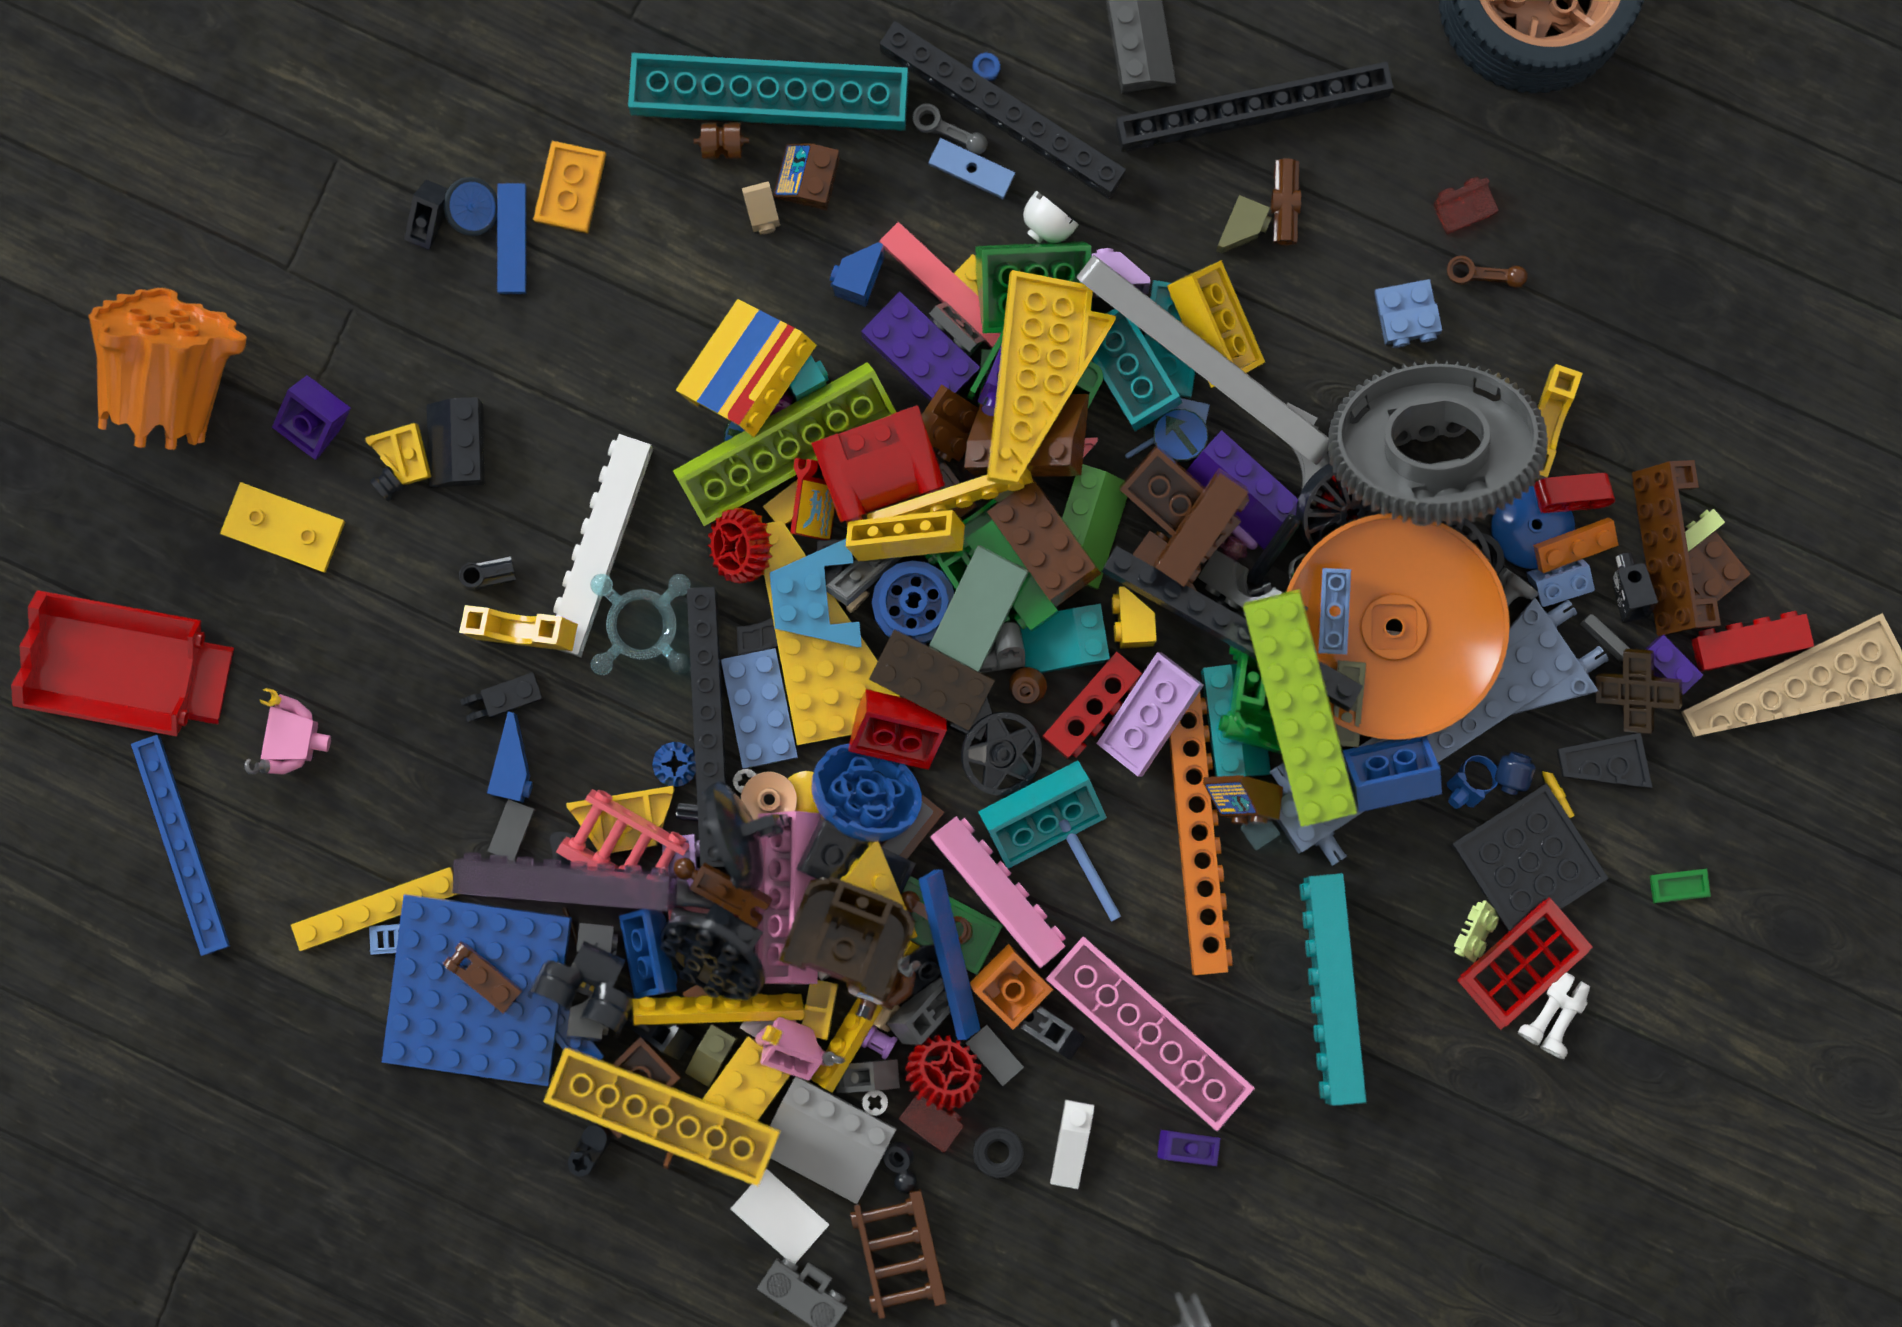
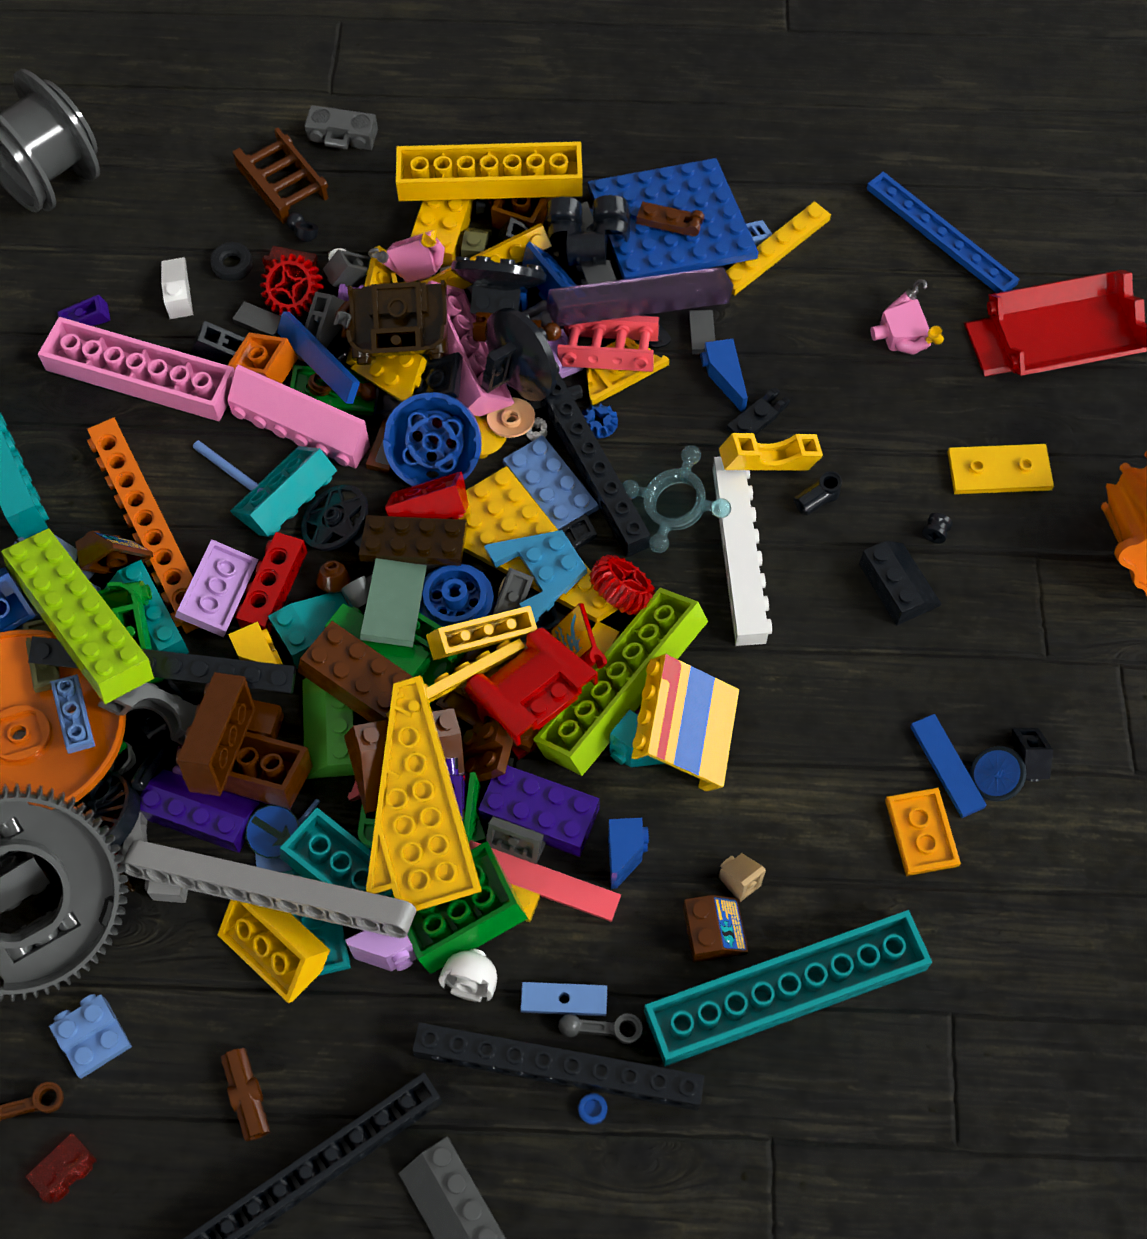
camera: 155 degrees right, 20 degrees down
dark purple slope [272,375,351,460] -> none
yellow wing [365,423,431,485] -> none
reddish brown wheel [694,122,749,159] -> none
white sticker [731,1169,829,1263] -> none
light grey slope [770,1076,897,1204] -> none
olive slope [1216,195,1271,253] -> none

